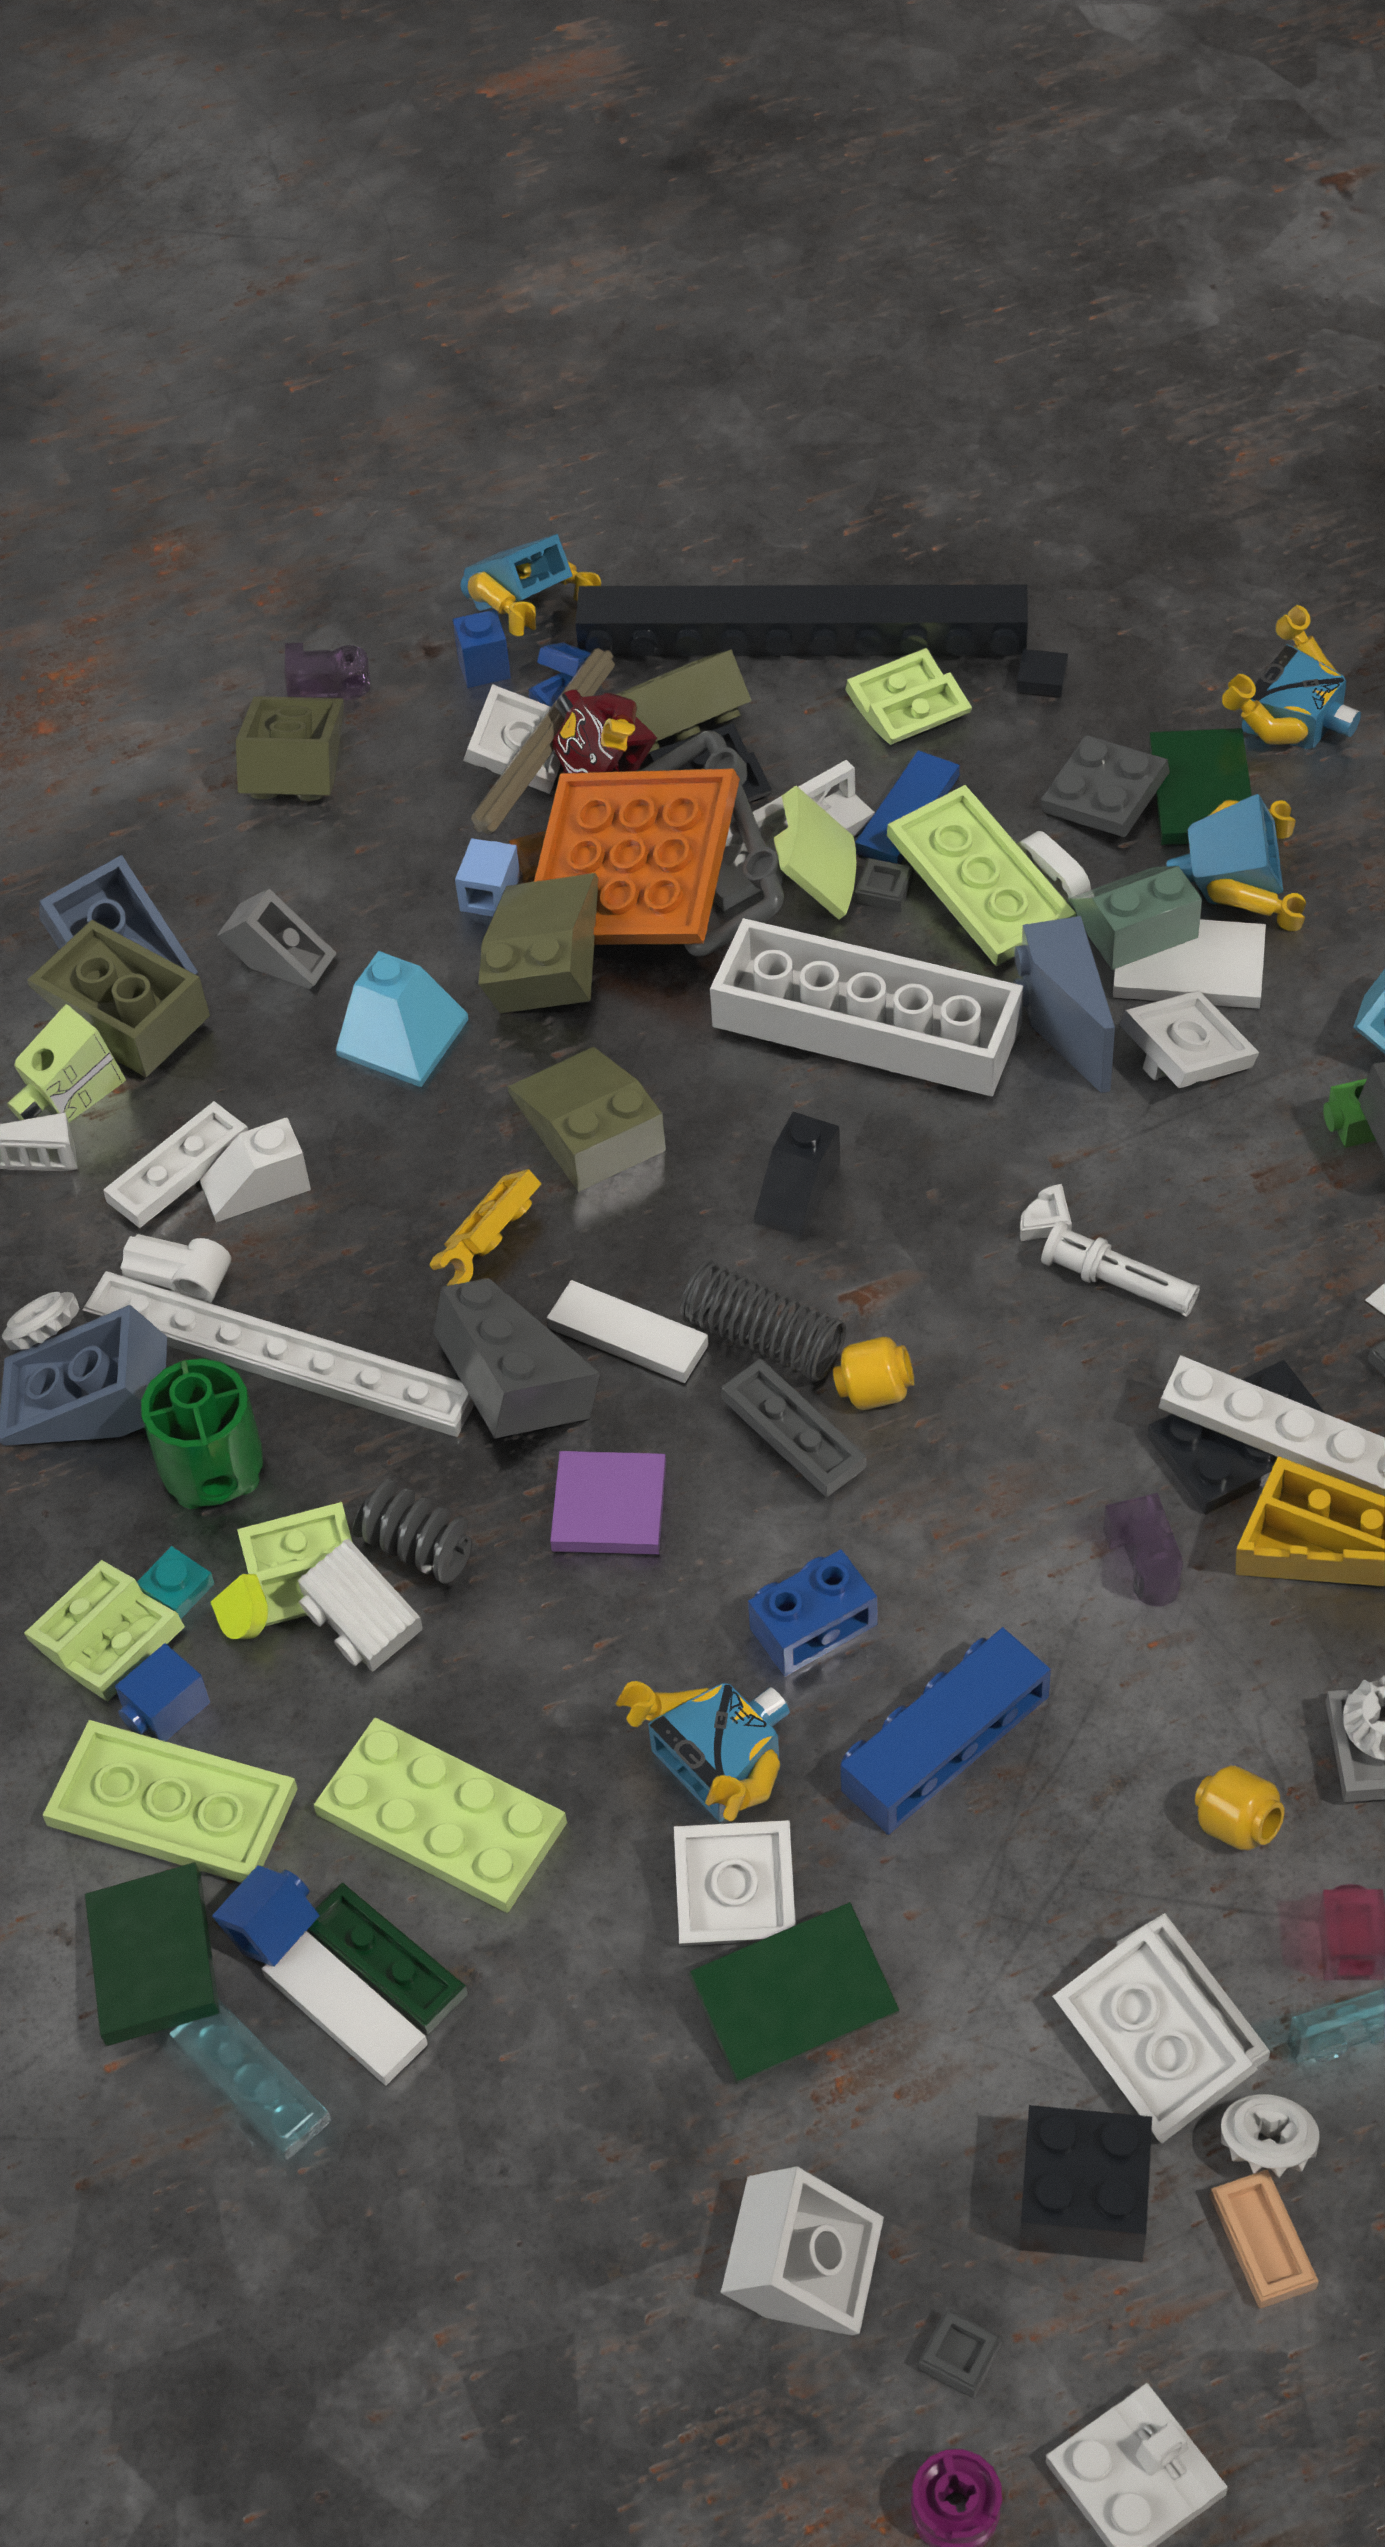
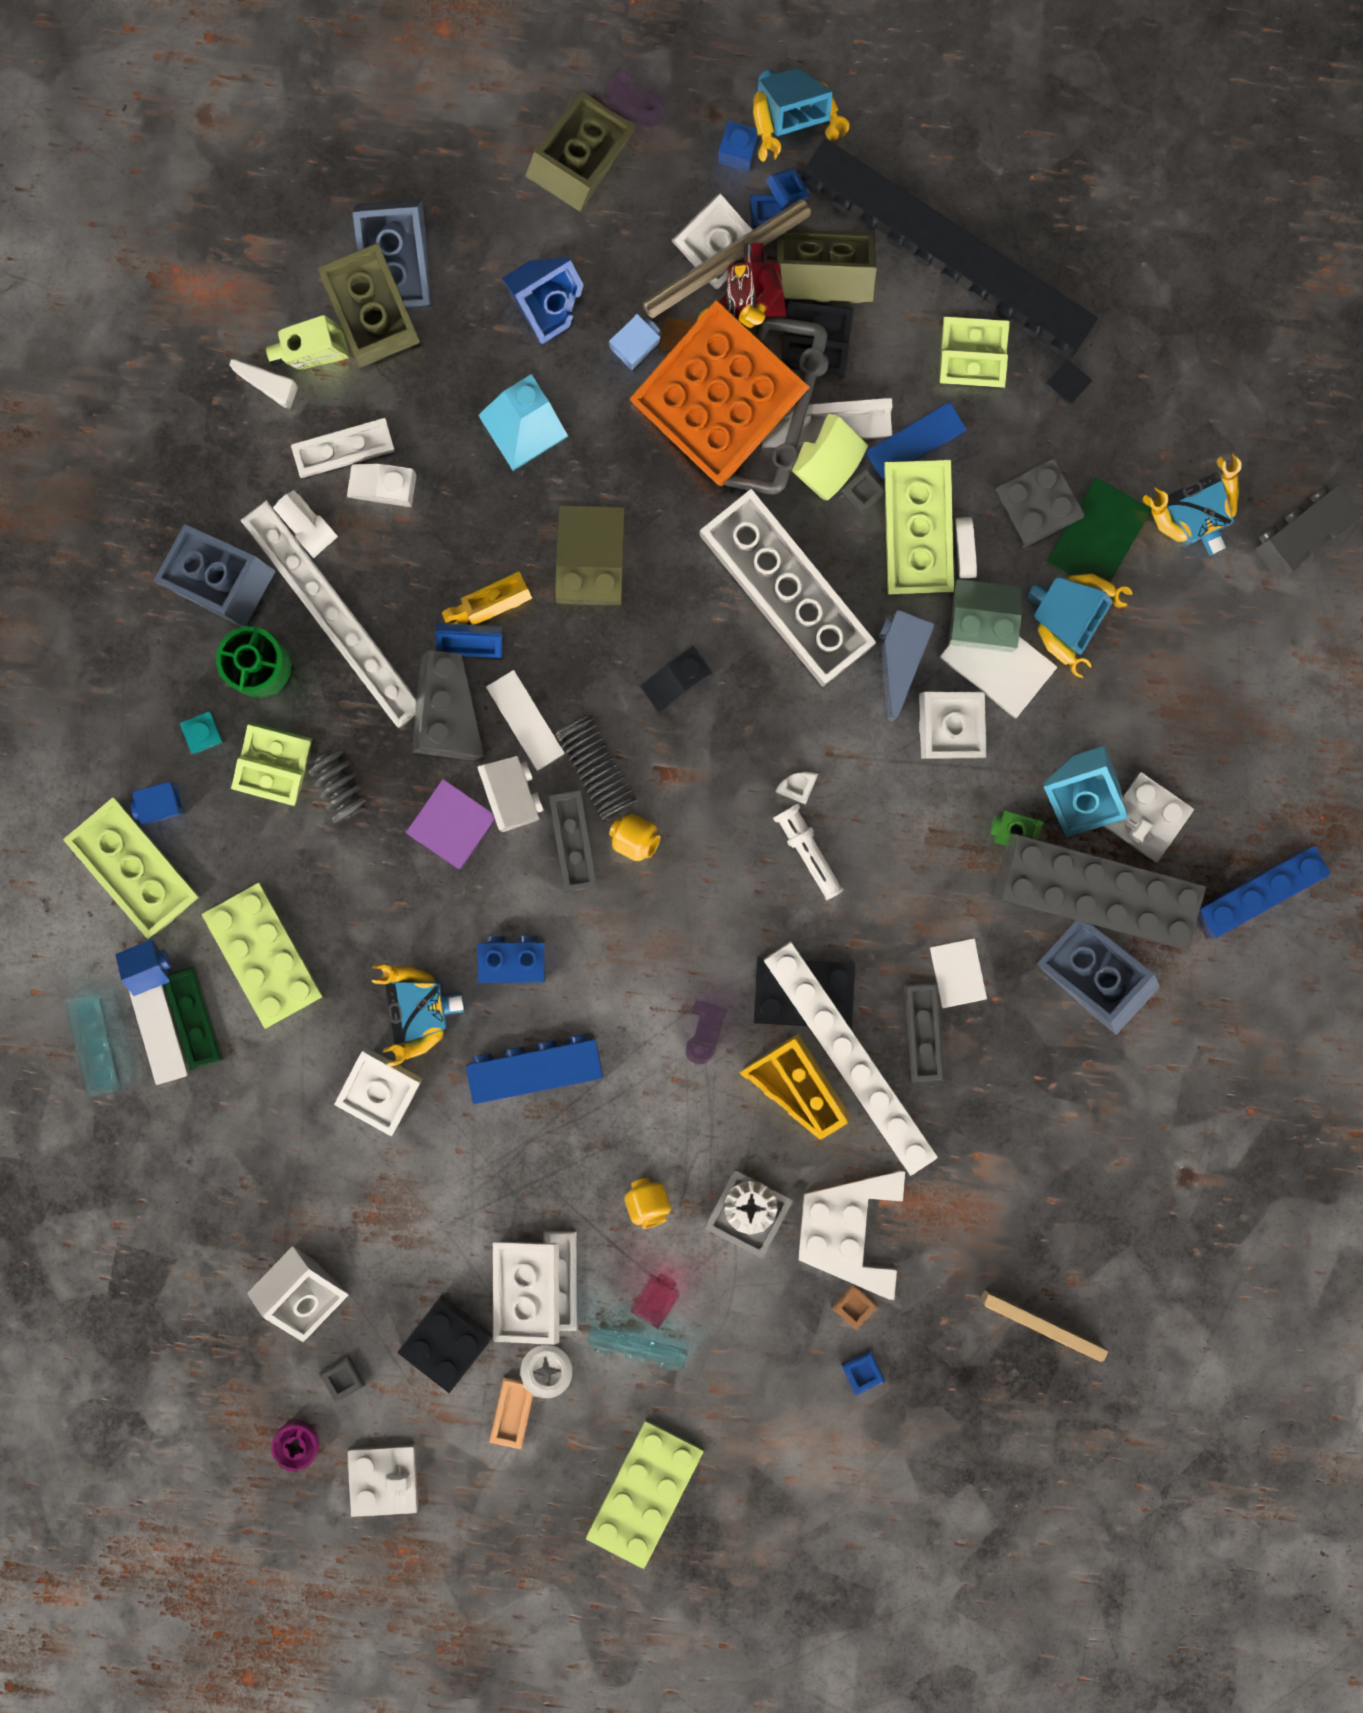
camera: 25 degrees right, 35 degrees up
white gear [2,1292,80,1350] -> none
yellowish green slope [24,1560,185,1702] -> none
dark green tile [85,1862,220,2046] -> none
neon yellow tile [211,1574,268,1639] -> none
light grey slope [216,888,337,989] -> none
white brick [298,1538,423,1672] -> none
olive slope [479,873,598,1013] -> none
dark green tile [689,1902,900,2085] -> none
none -> blue tile [436,623,503,658]
none -> white slope [477,756,544,832]
none -> blue slope [502,257,584,344]

